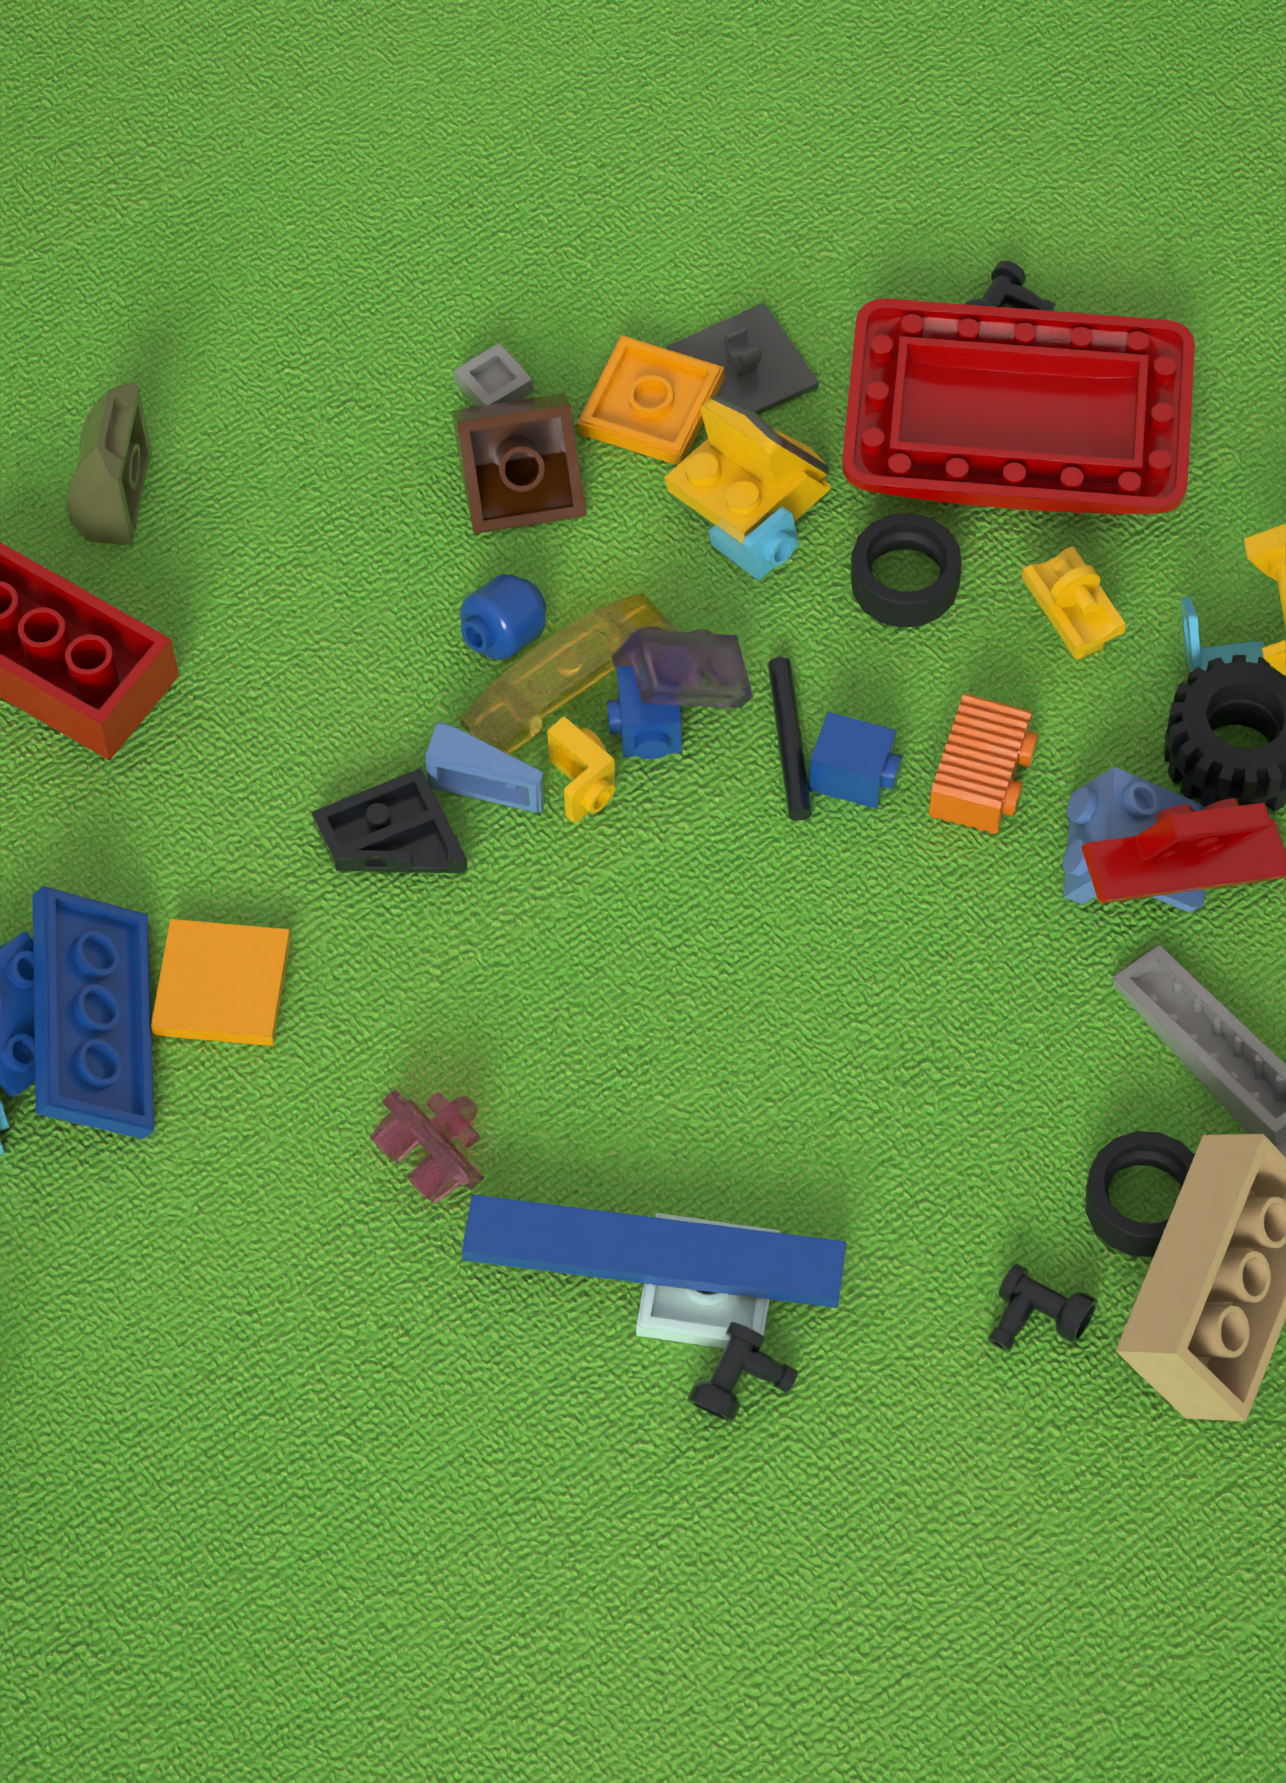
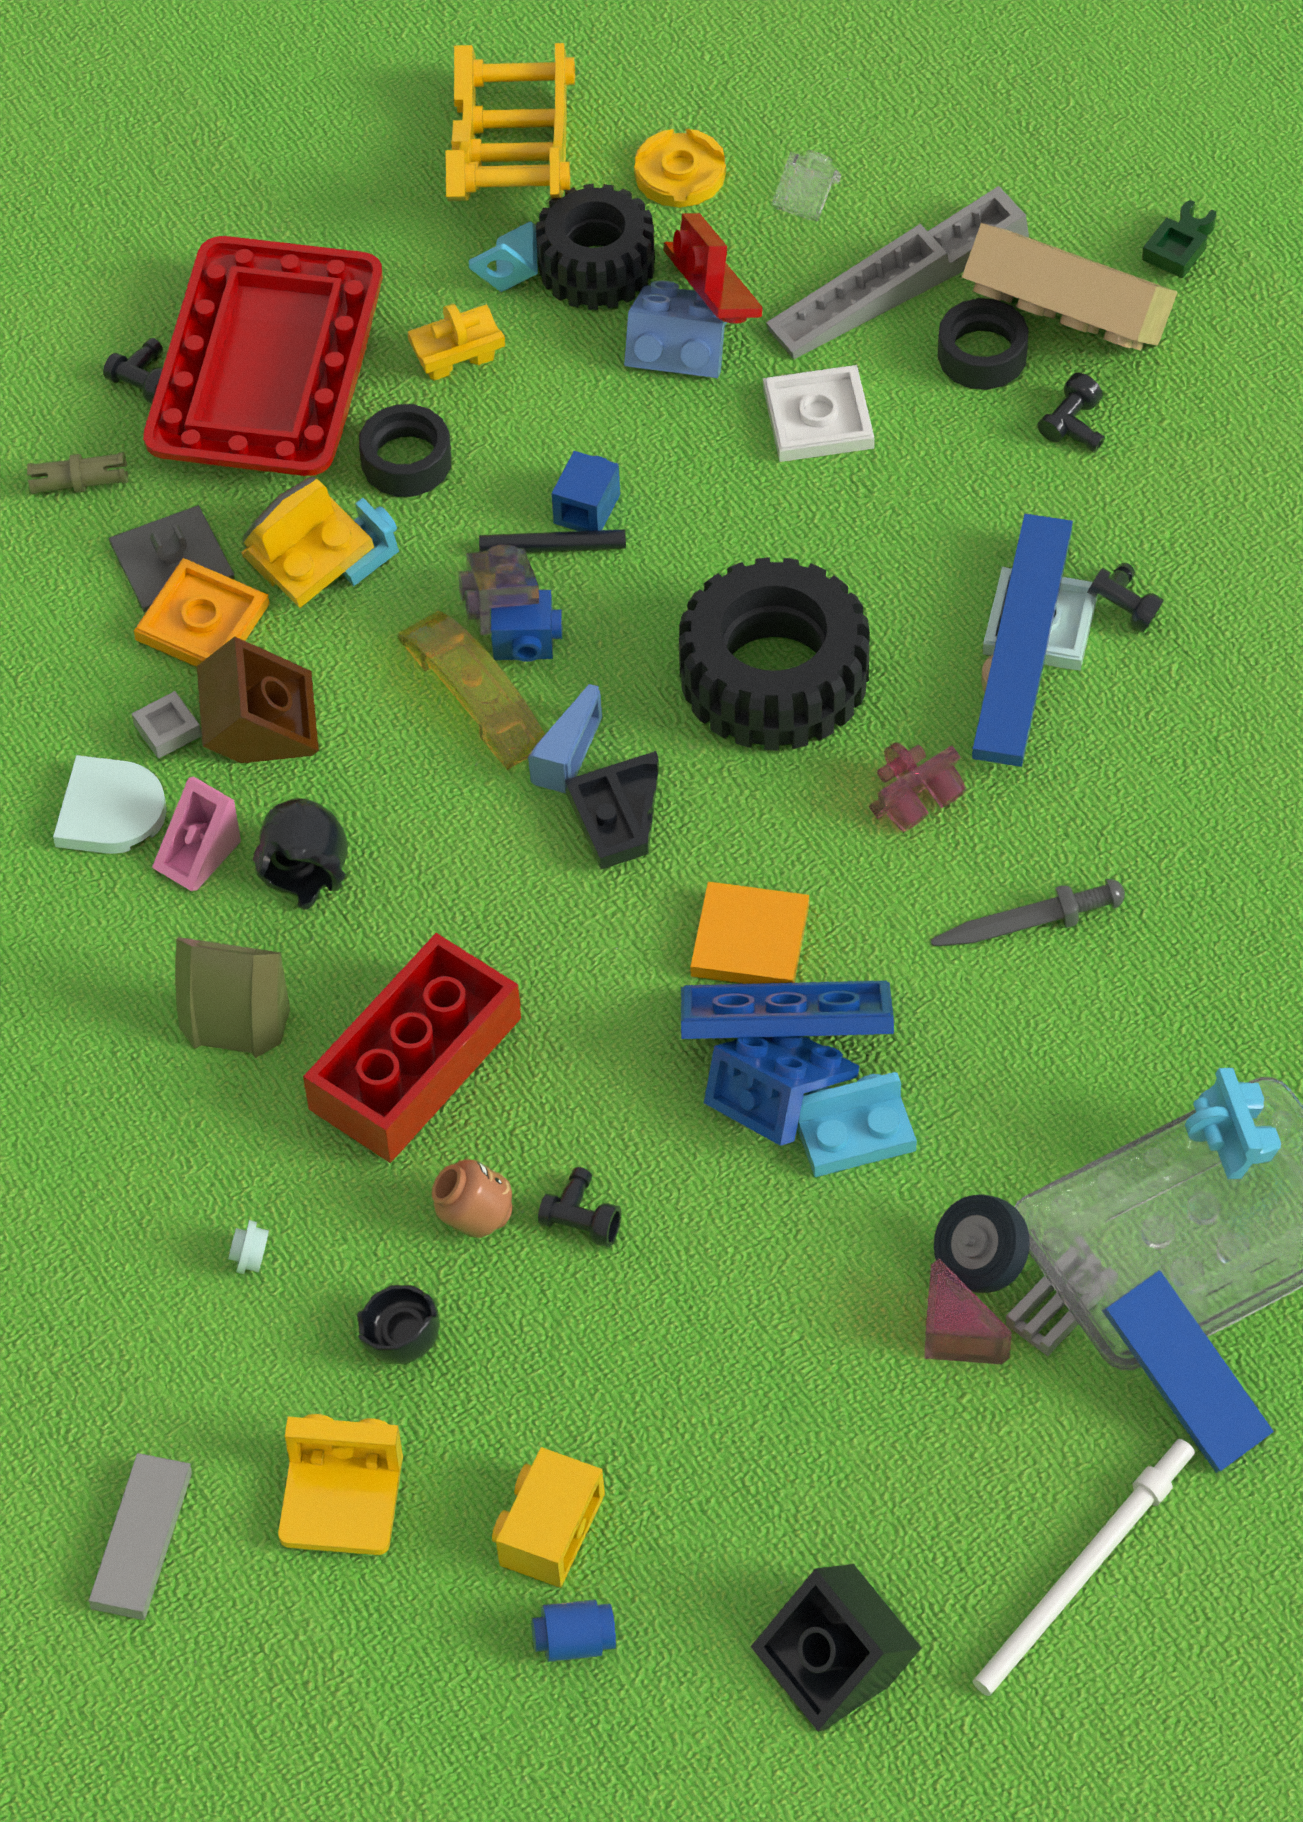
camera: 85 degrees left, 5 degrees down
blue head [460,574,546,660] -> none
yellow bracket [547,716,616,823] -> none
orange brick [929,693,1039,835] -> none
none -> olive pin [27,452,128,494]
none -> light aqua tile [53,755,166,854]
none -> bright pink slope [152,777,241,891]
none -> black hair [253,798,348,910]
none -> black tyre [678,557,870,751]
none -> white tile [763,365,874,462]
none -> dark grey sword [931,879,1125,946]

